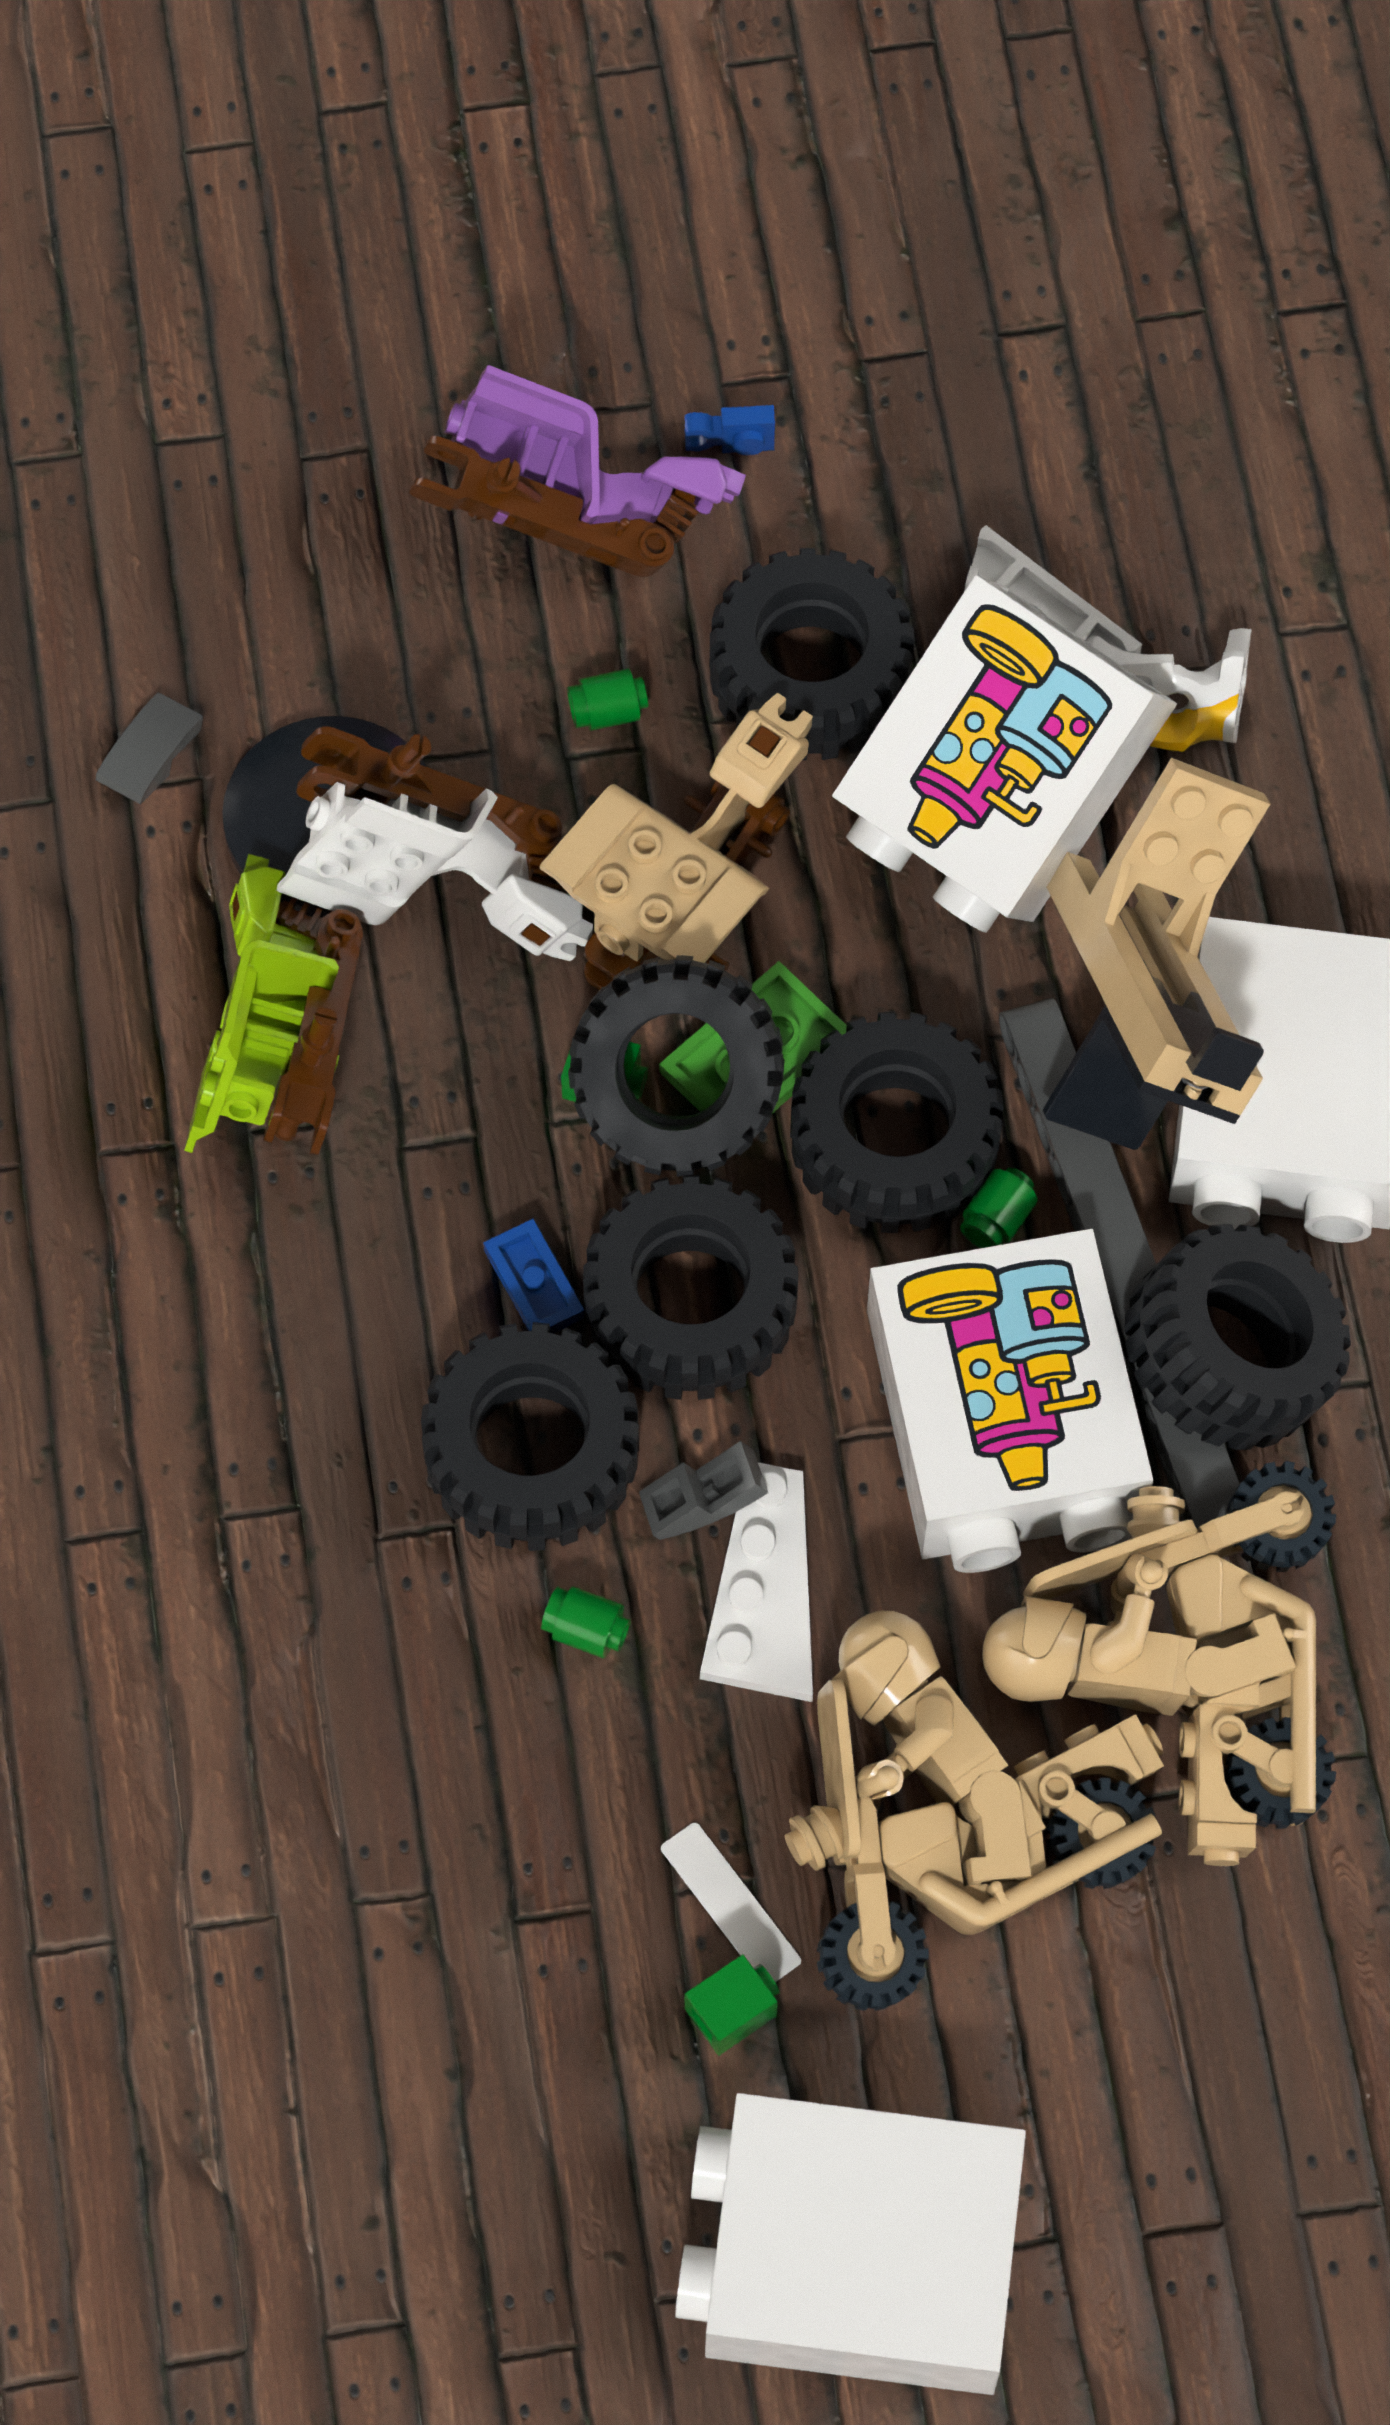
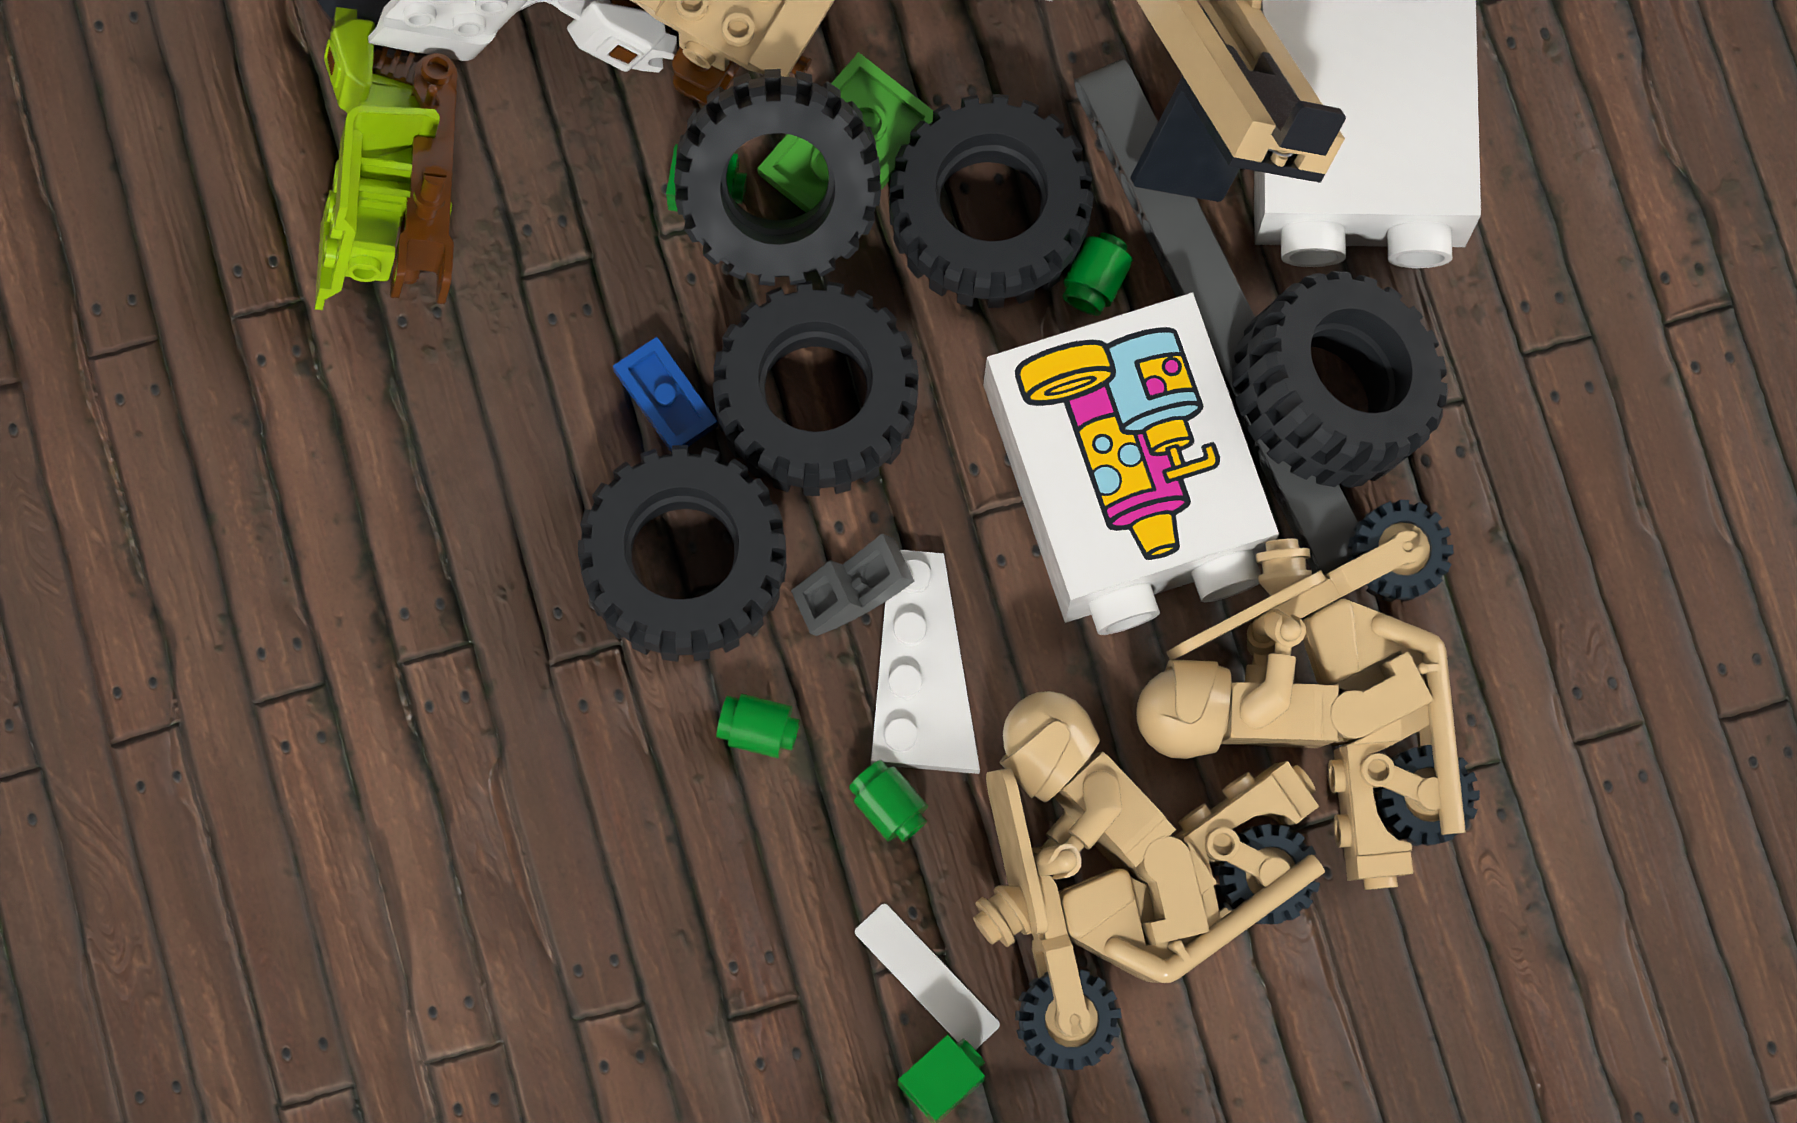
camera: 10 degrees left, 10 degrees up
none -> green brick [849,760,929,842]

